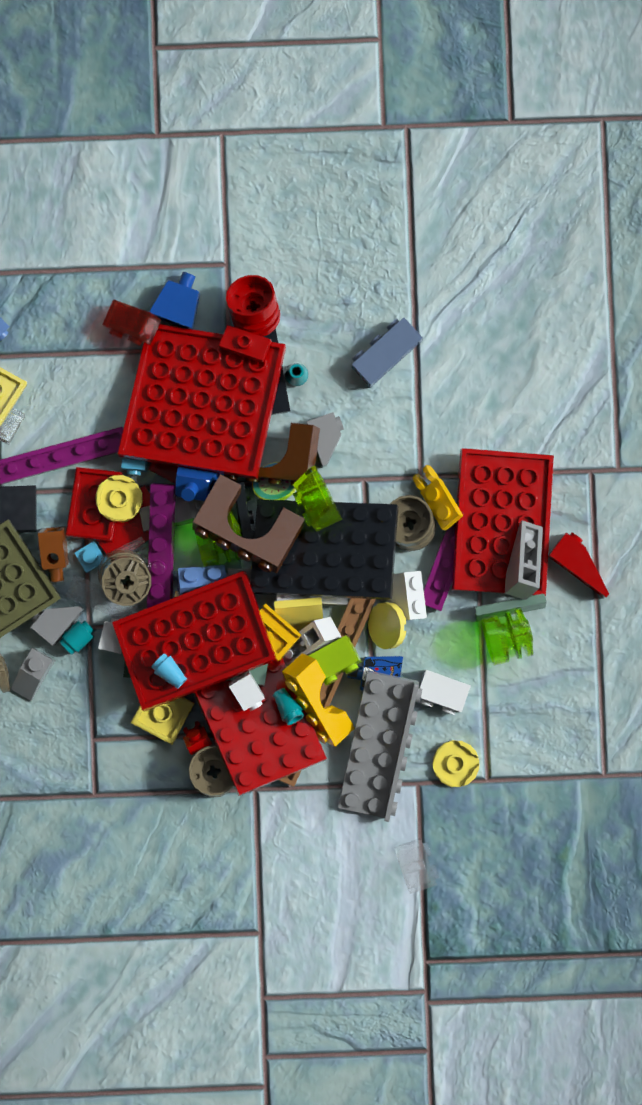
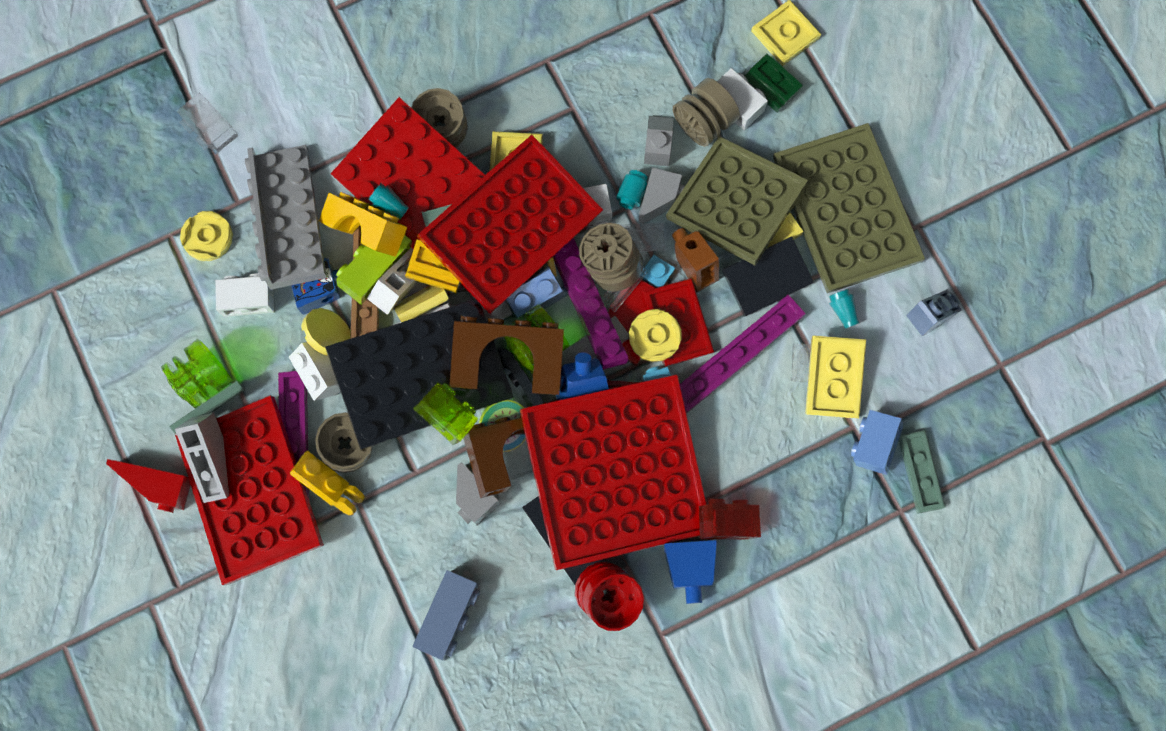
camera: 160 degrees right, 10 degrees down
medium azure cone [152,653,187,689] -> none
red plate [183,721,212,755] -> none
red plate [219,325,272,363] -> none
white brick [229,671,265,711] -> none
teal cone [285,363,309,386] -> none

